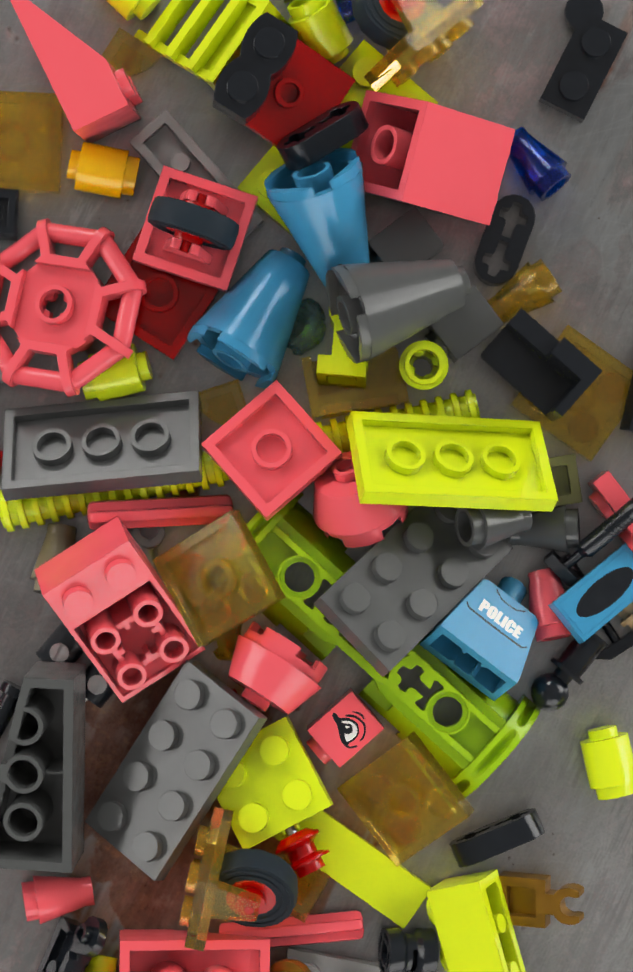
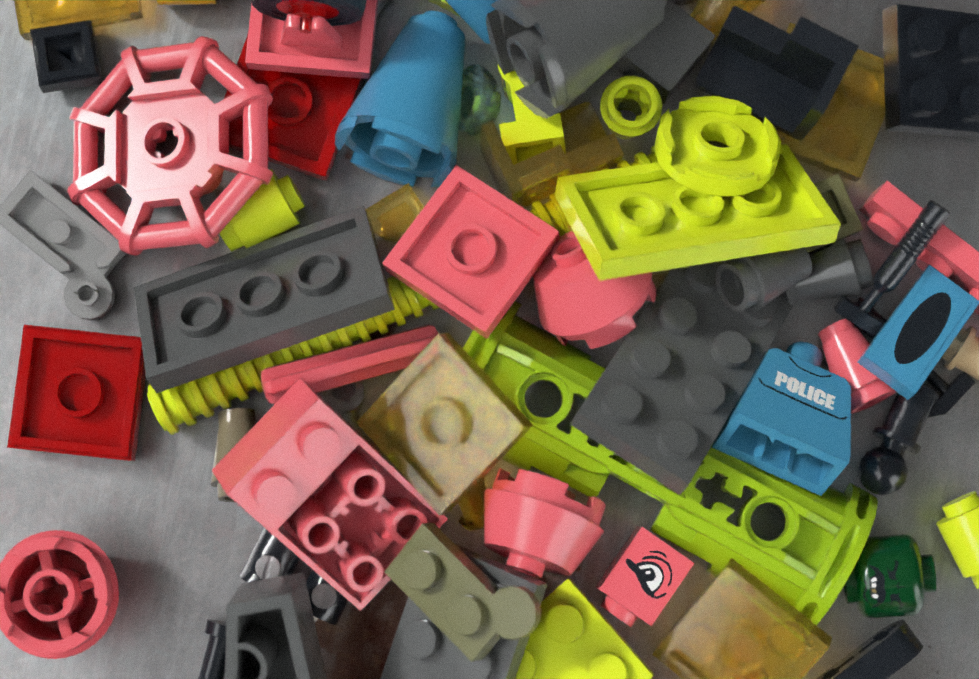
camera: 20 degrees left, 5 degrees down
none -> olive hinge [385,523,541,662]
none -> neon yellow tile [654,96,781,197]
none -> dark green head [844,534,936,618]

